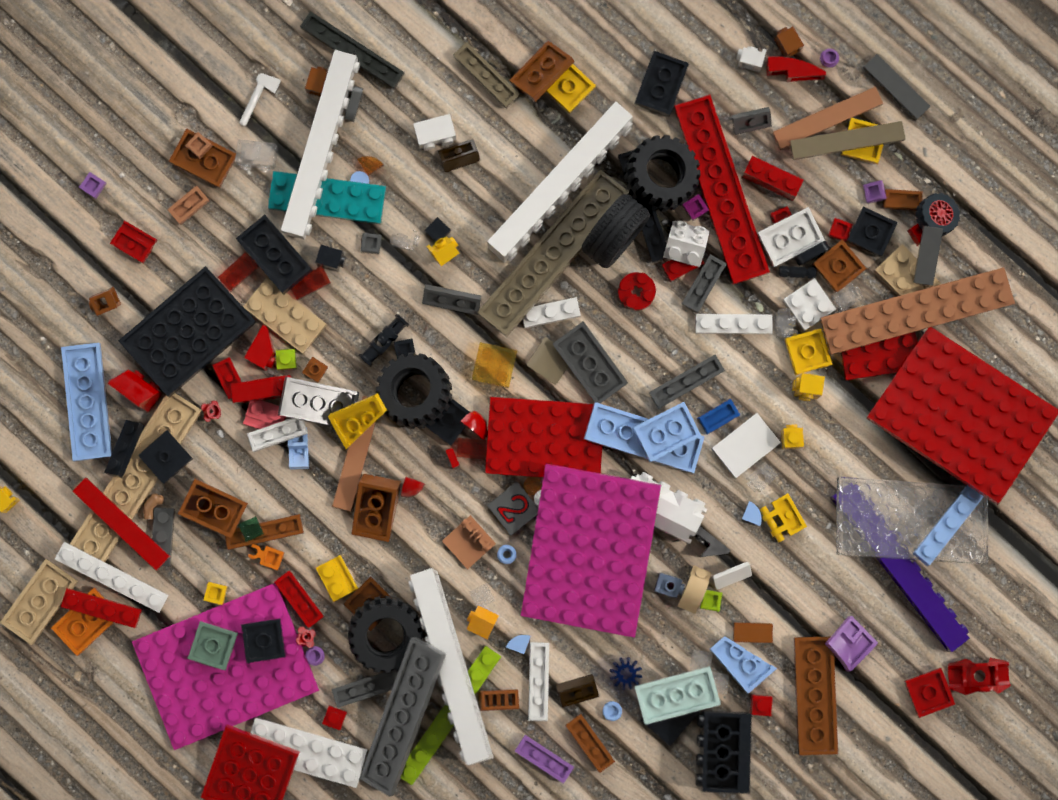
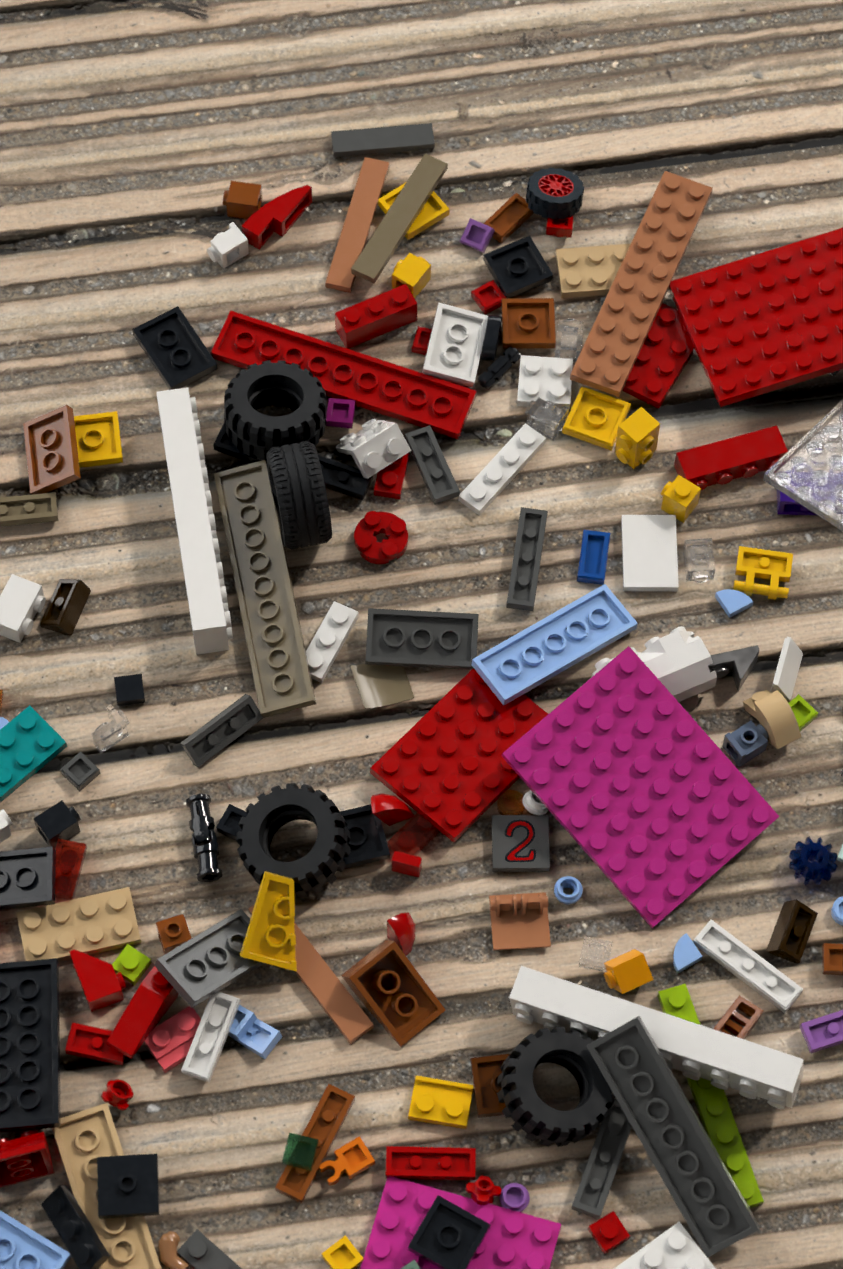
camera: 50 degrees left, 20 degrees down
dark orange slope [178,478,248,538] -> none
yellow brick [426,236,459,266] -> none
clear yellow plate [472,342,517,388] -> none
light blue plate [632,402,701,462] -> none
dark grey plate [732,107,772,135] -> none
medium lavender plate [820,49,839,68] -> none
dark grey tile [913,225,943,285] -> none
none -> yellow brick [392,253,431,298]
none -> red brick [674,425,788,491]

